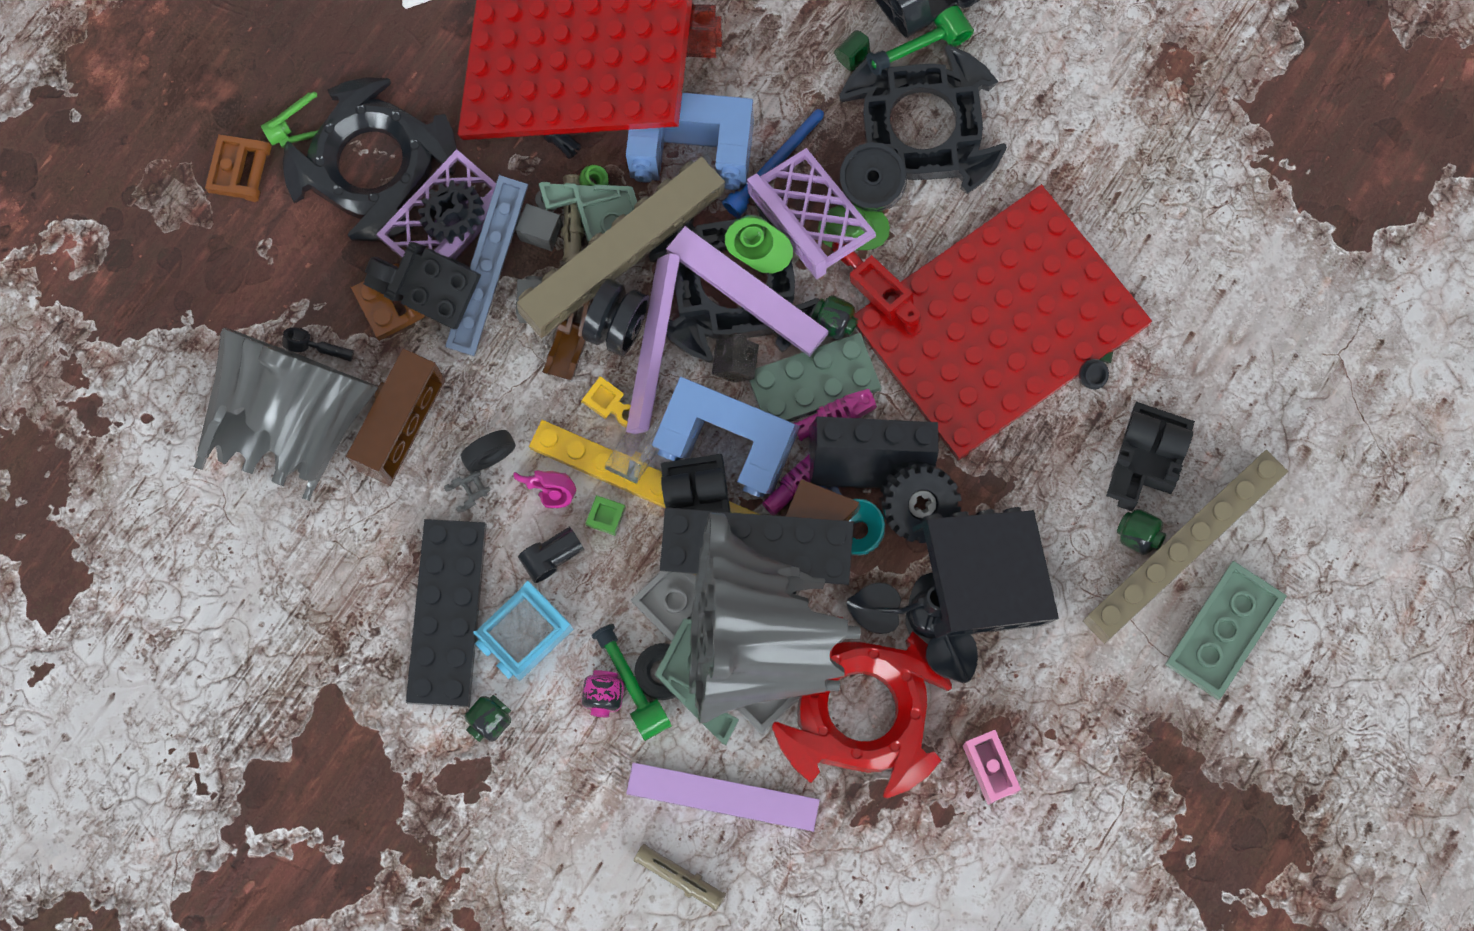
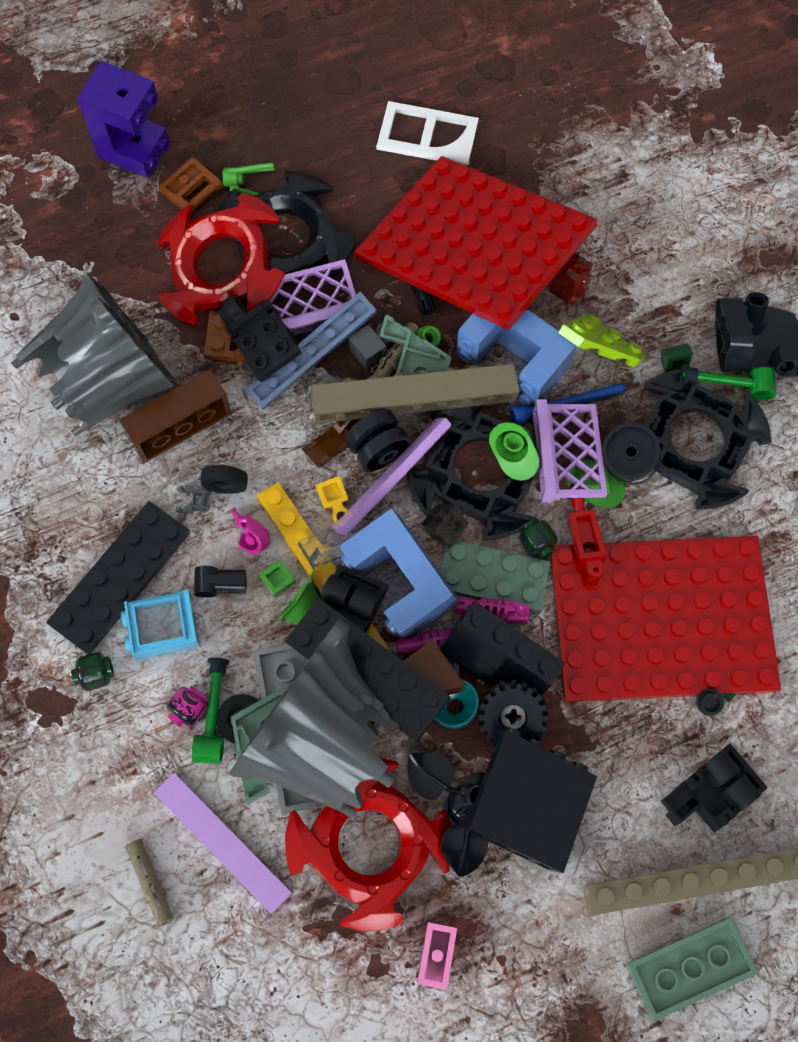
camera: 25 degrees right, 5 degrees down
black piece [282,327,354,362] -> none
black gear [418,180,485,244] -> none
lavender tile [666,226,828,357] -> none
dark green head [1117,509,1166,555] -> none
none -> dark purple piece [77,60,170,178]
none -> red piece [156,193,285,327]
none -> bright green piece [276,568,320,626]
none -> lime plate [558,314,647,368]

